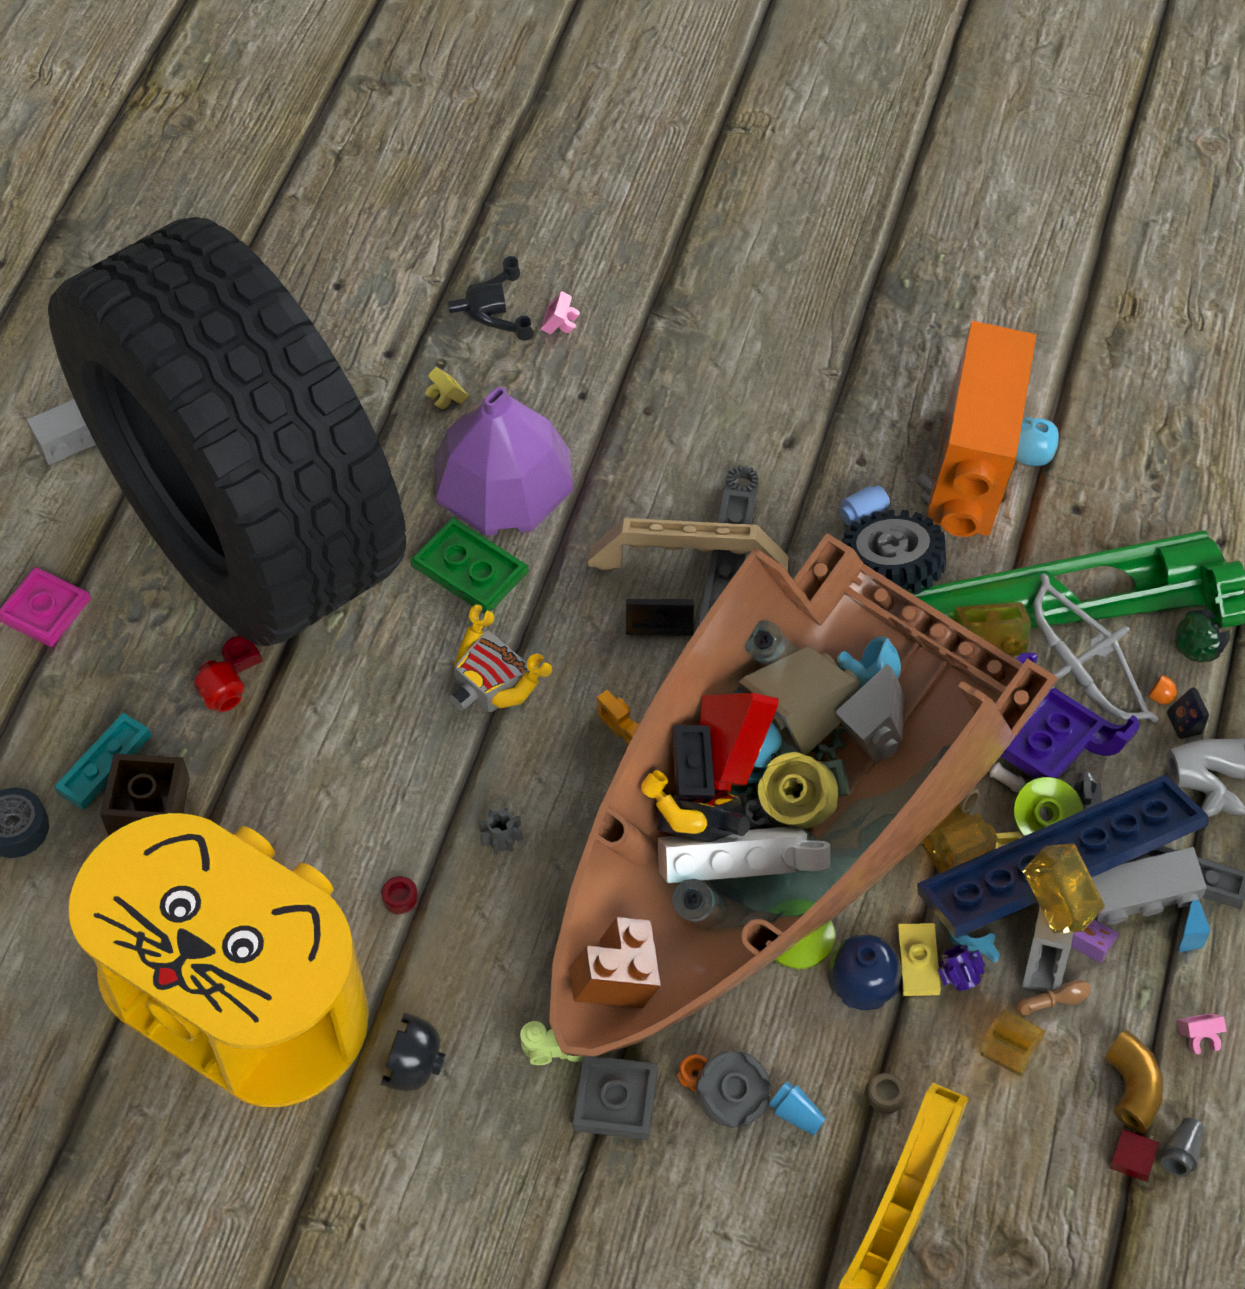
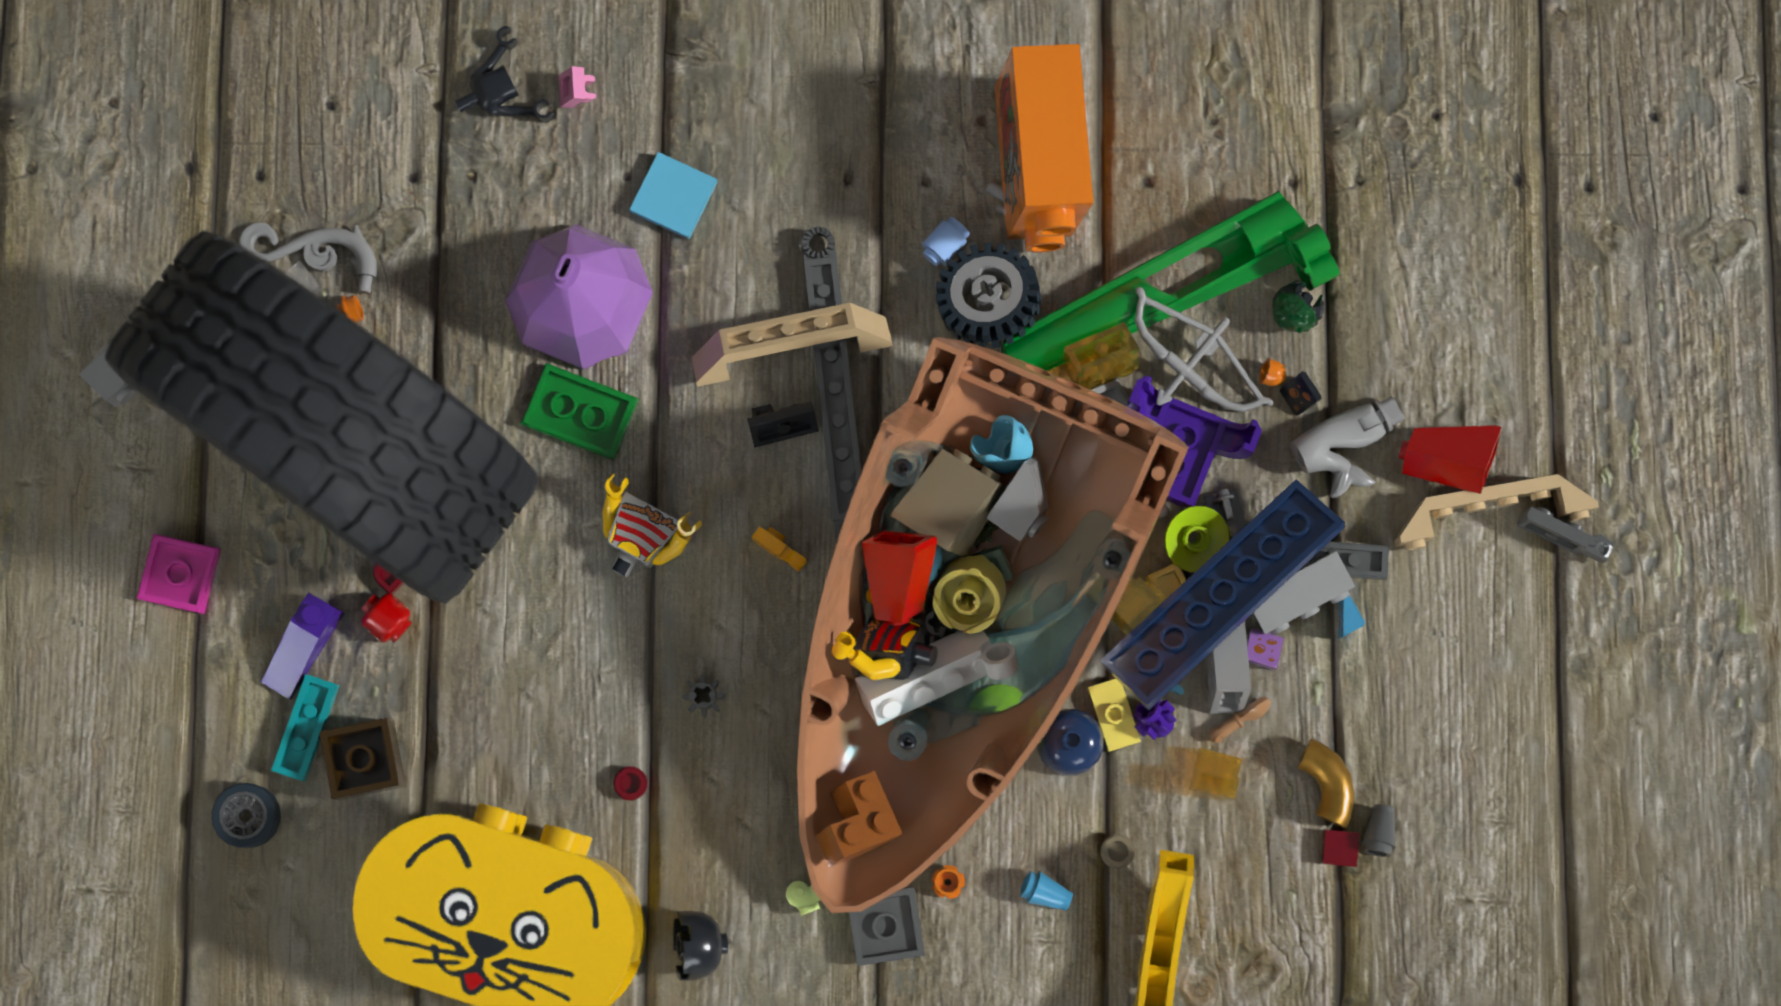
camera: 20 degrees left, 25 degrees up
light yellow tile [425,367,469,410] -> none
black hinge [671,725,715,799] -> none
dark grey tile [695,1051,771,1128] -> none
medium azure helmet [1016,417,1059,466] -> none
clear yellow brick [1022,843,1105,933] -> none
bright pink tile [1176,1013,1227,1054] -> none
none -> slope [261,592,345,700]
none -> medium azure tile [629,152,718,240]

